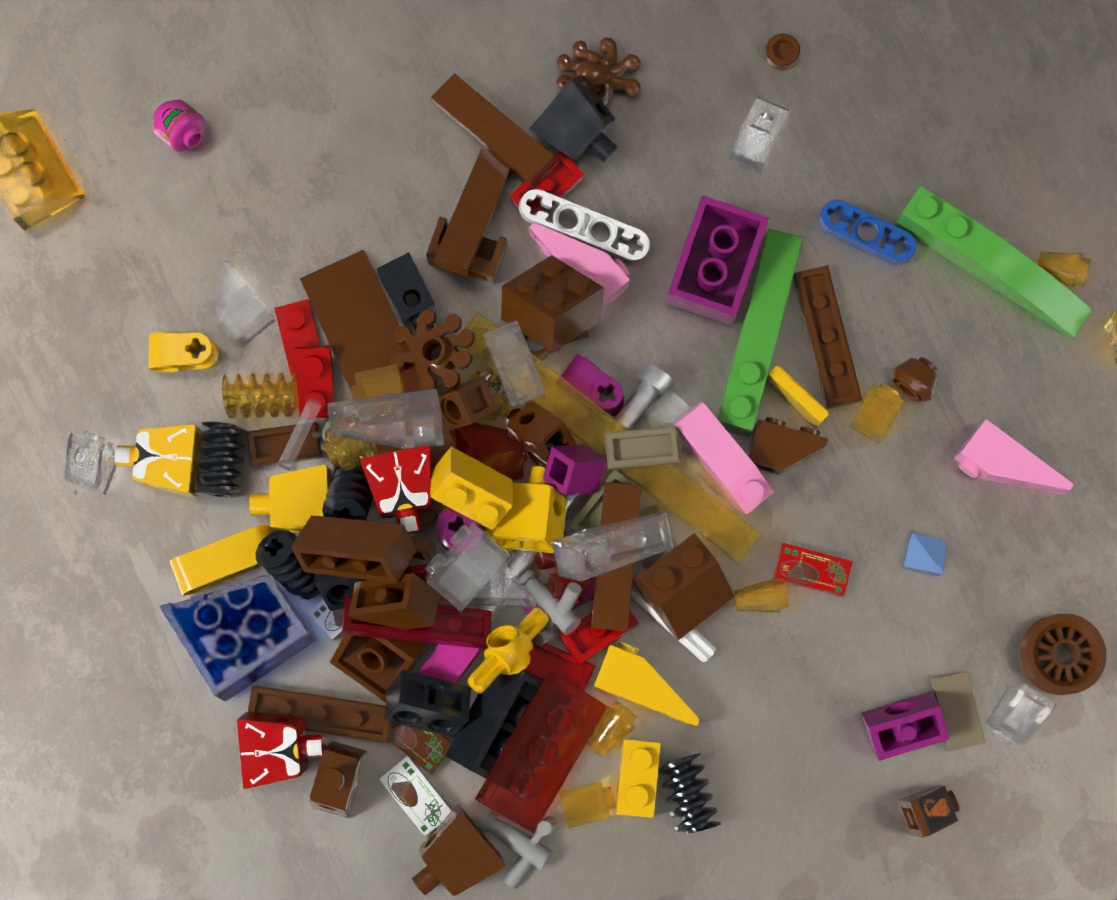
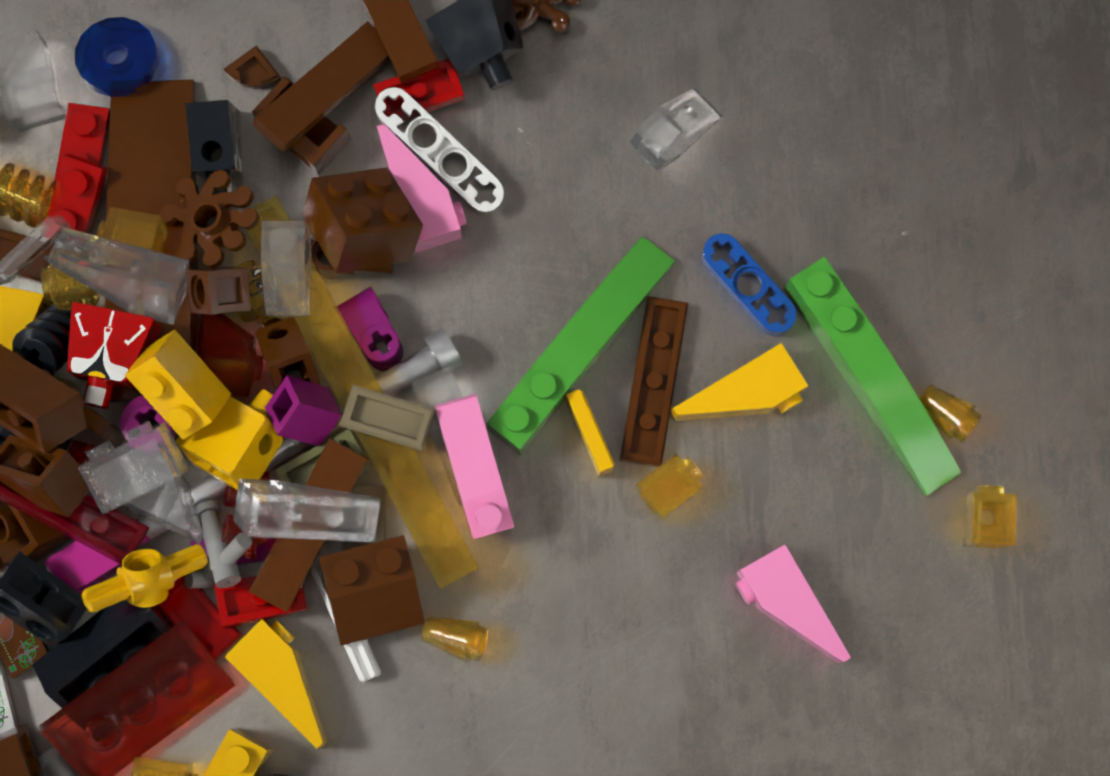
camera: 20 degrees right, 0 degrees up
clear yellow cone [587,701,638,757] -> none
magenta brick [666,195,769,326] -> none
reddish brown slope [747,417,828,475] -> none
reddish brown tile [765,33,800,70] -> none
red tile [773,543,853,597] -> none
reddish brown cone [892,357,939,403] -> none
medium blue slope [903,532,947,576] -> none
none -> clear blue tile [75,17,159,97]
none -> reddish brown tile [224,45,282,89]
none -> yellow slope [671,343,808,421]

